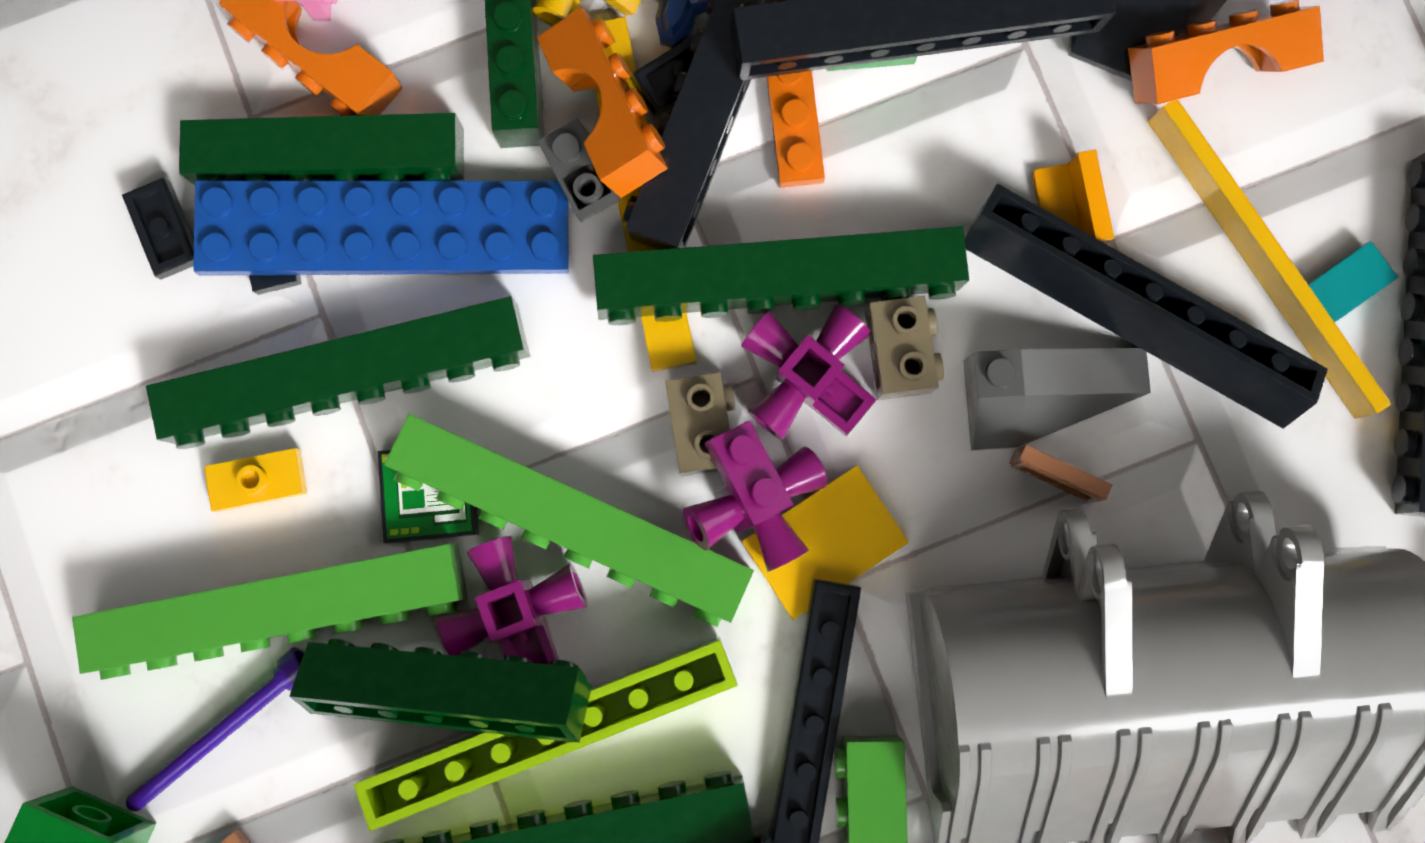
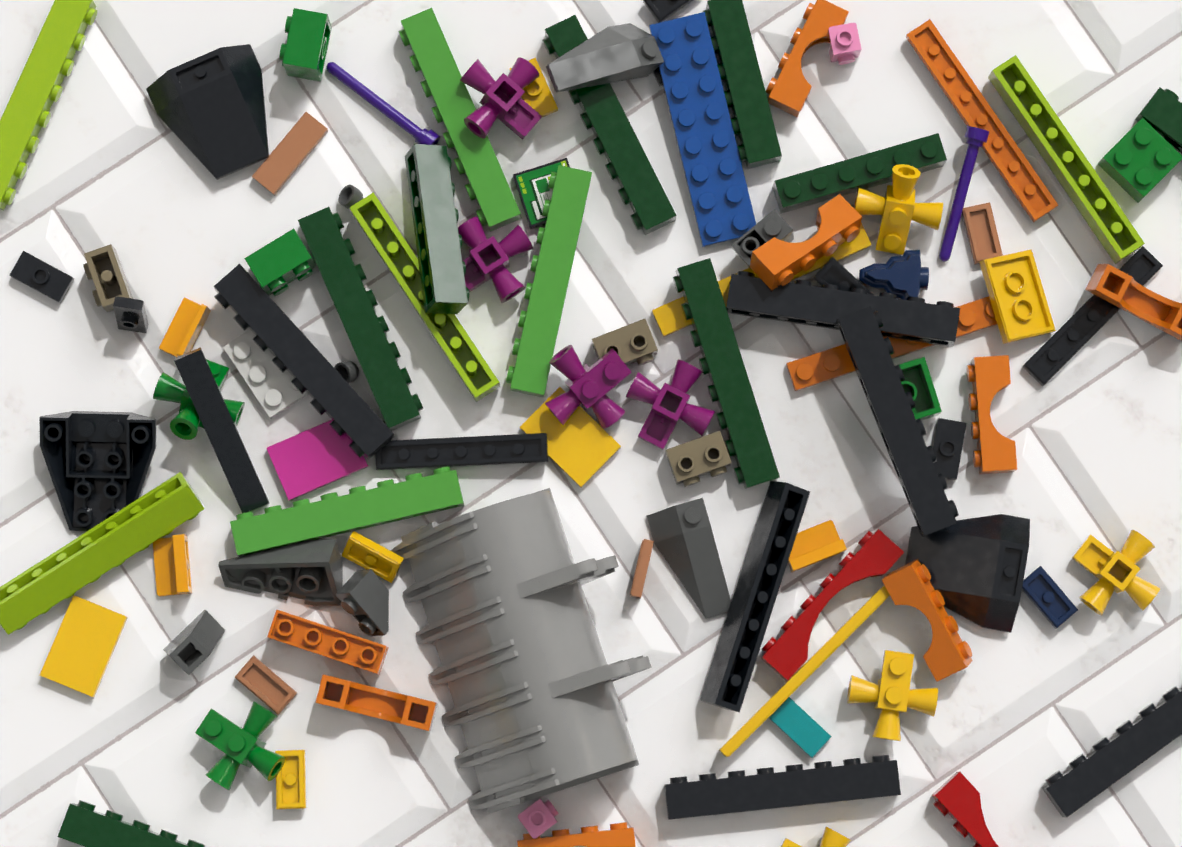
camera: 75 degrees right, 0 degrees up
none -> dark grey hinge [338,184,363,209]
none -> magenta brick [460,57,542,140]
none -> wedge [546,23,664,93]
none -> red arch [761,529,904,681]
none -> yellow brick [847,650,938,741]

